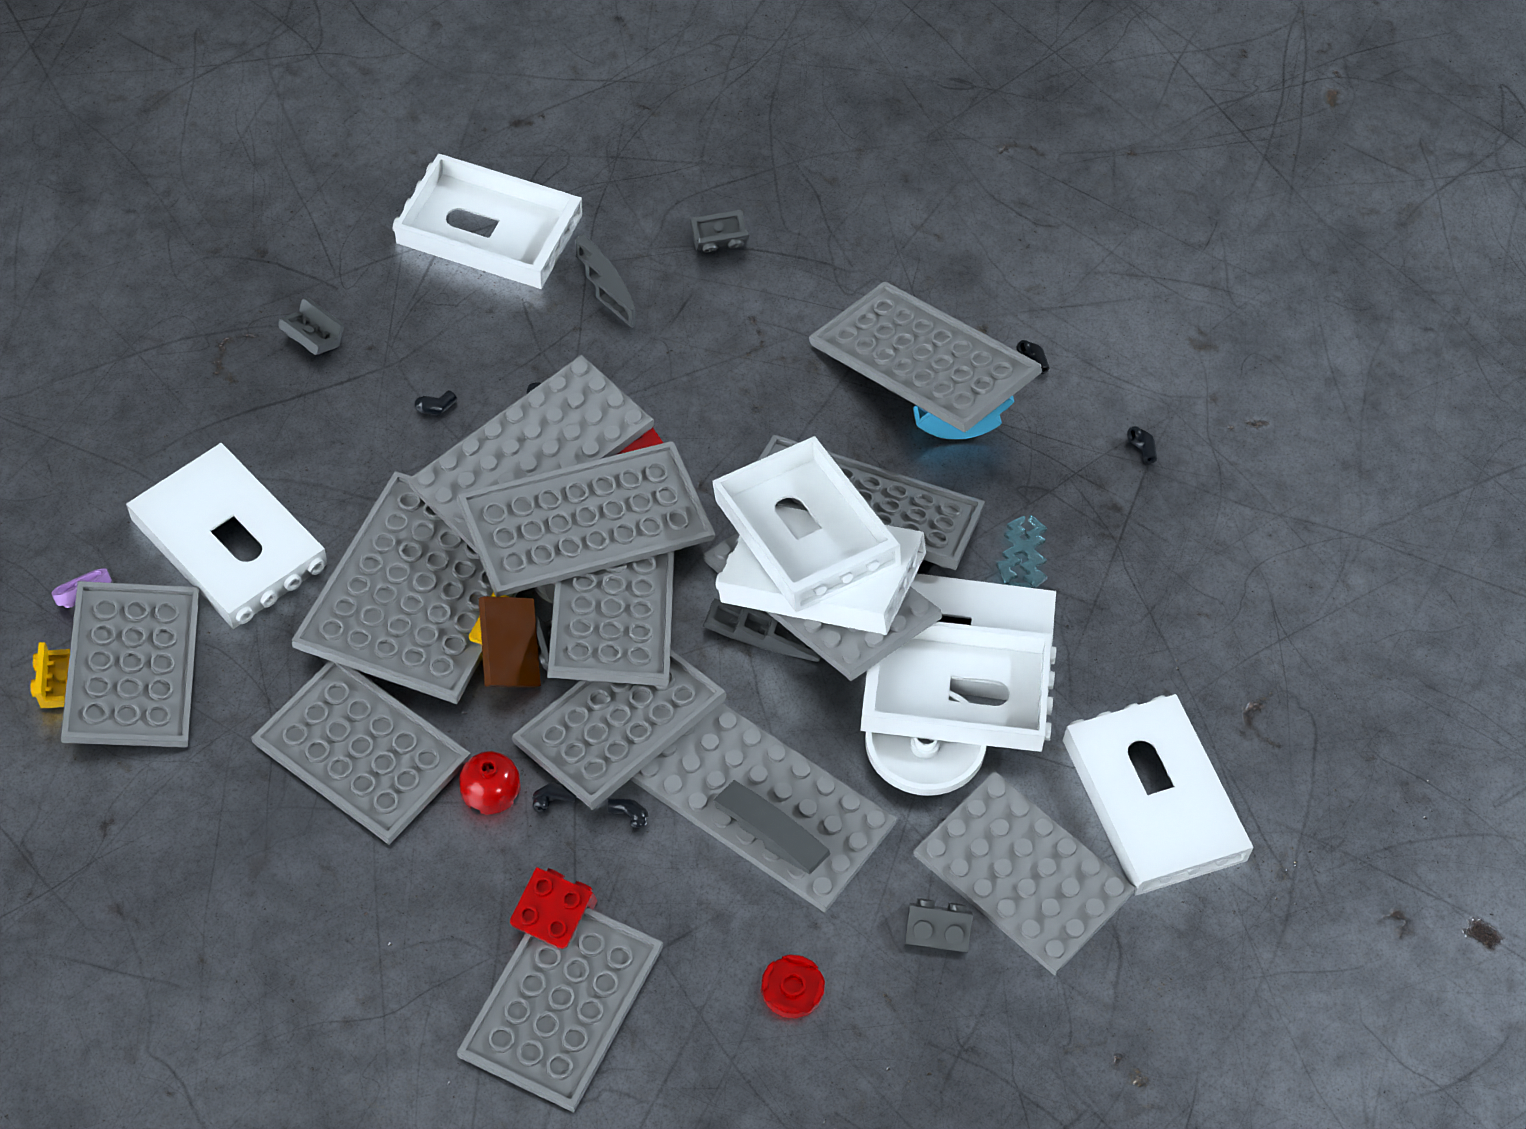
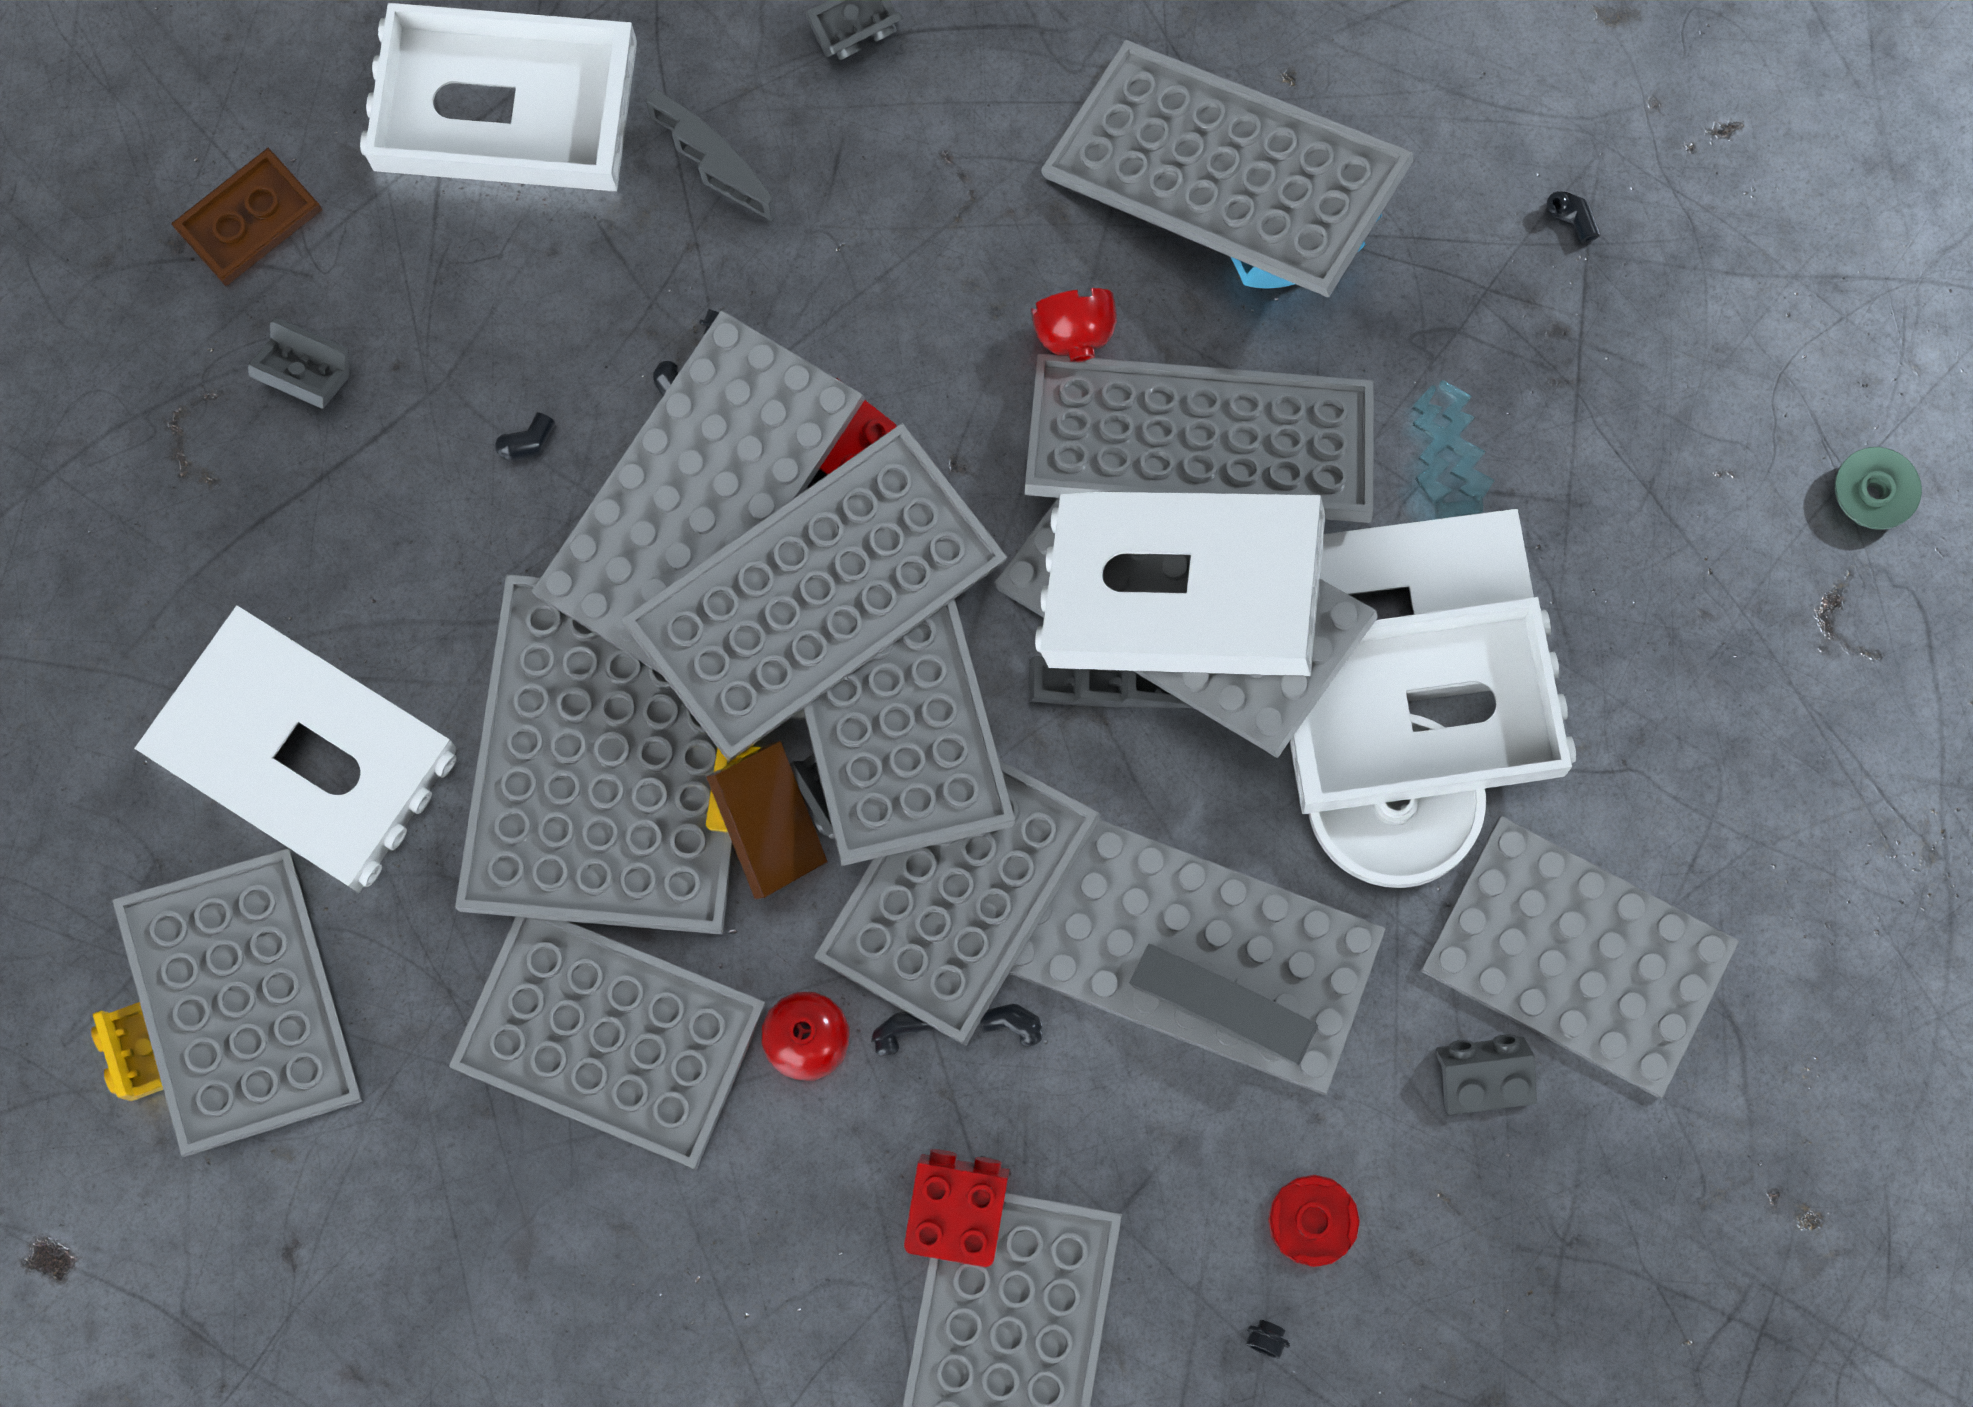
camera: 10 degrees left, 20 degrees up
lavender plate [51,568,112,608] -> none
white panel [712,436,901,613] -> none
black arm [1016,340,1050,374] -> none
white panel [1062,694,1254,896] -> none
none -> reddish brown tile [171,147,323,287]
none -> red cylinder [1031,288,1117,362]
none -> black plate [1246,1320,1290,1359]
none -> sand green dish [1835,447,1922,530]

